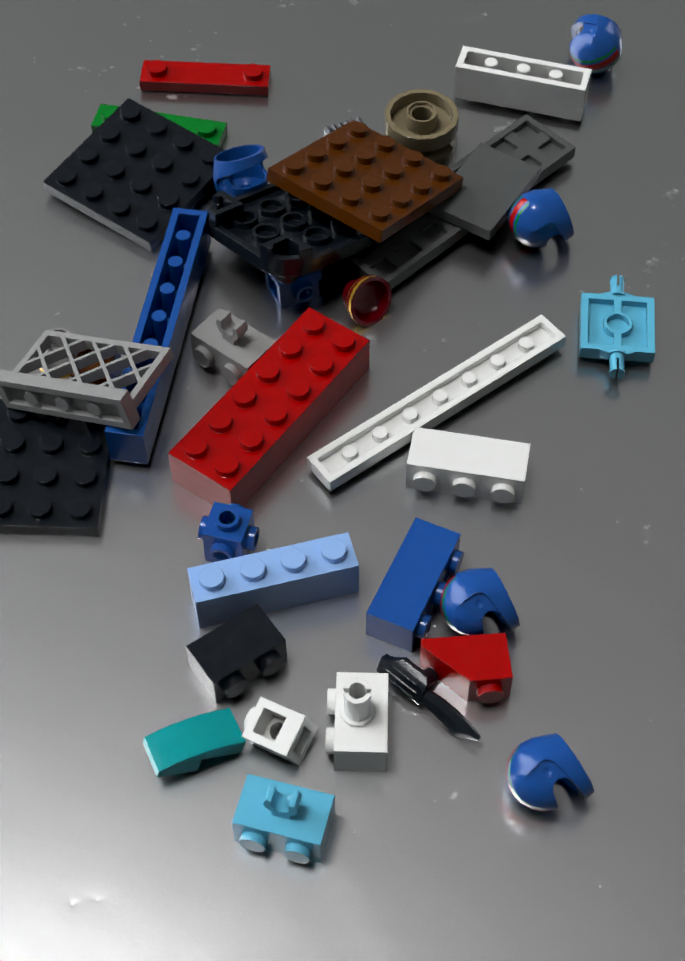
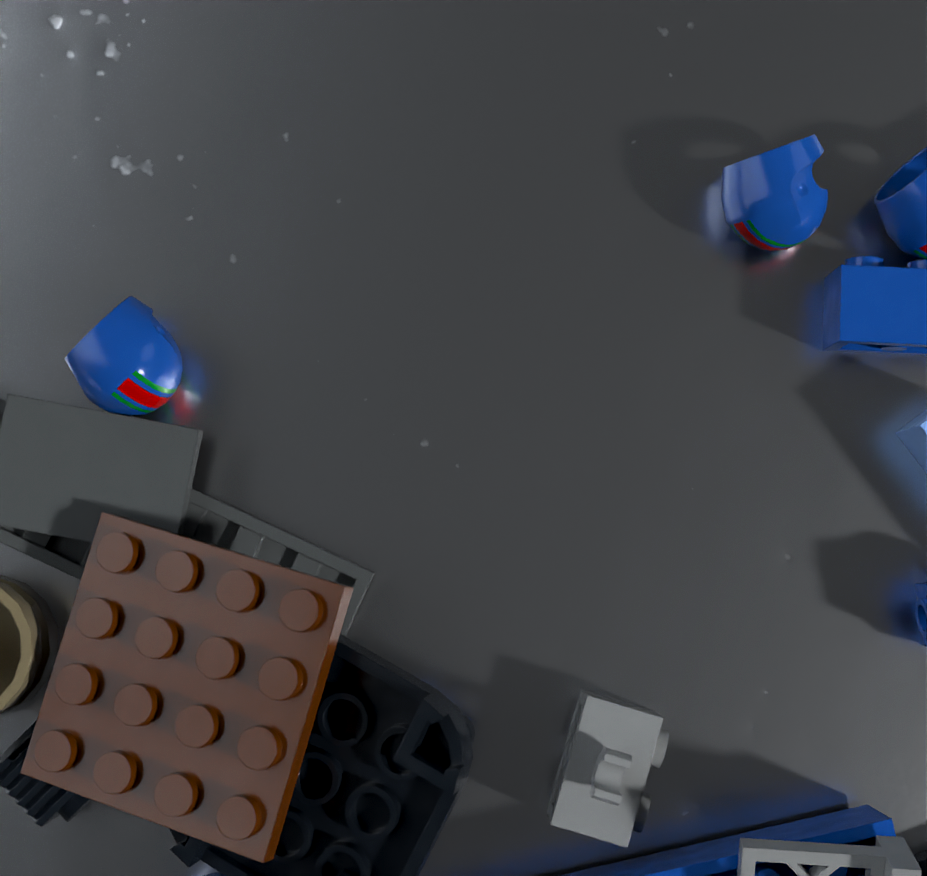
camera: 115 degrees left, 30 degrees up
red brick [168,307,370,507] -> none
white plate [307,314,566,491] -> none
dark red piece [342,275,392,327] -> none
white brick [406,427,531,504] -> none
medium azure plate [579,275,655,379] -> none
none -> blue helmet [721,134,828,251]

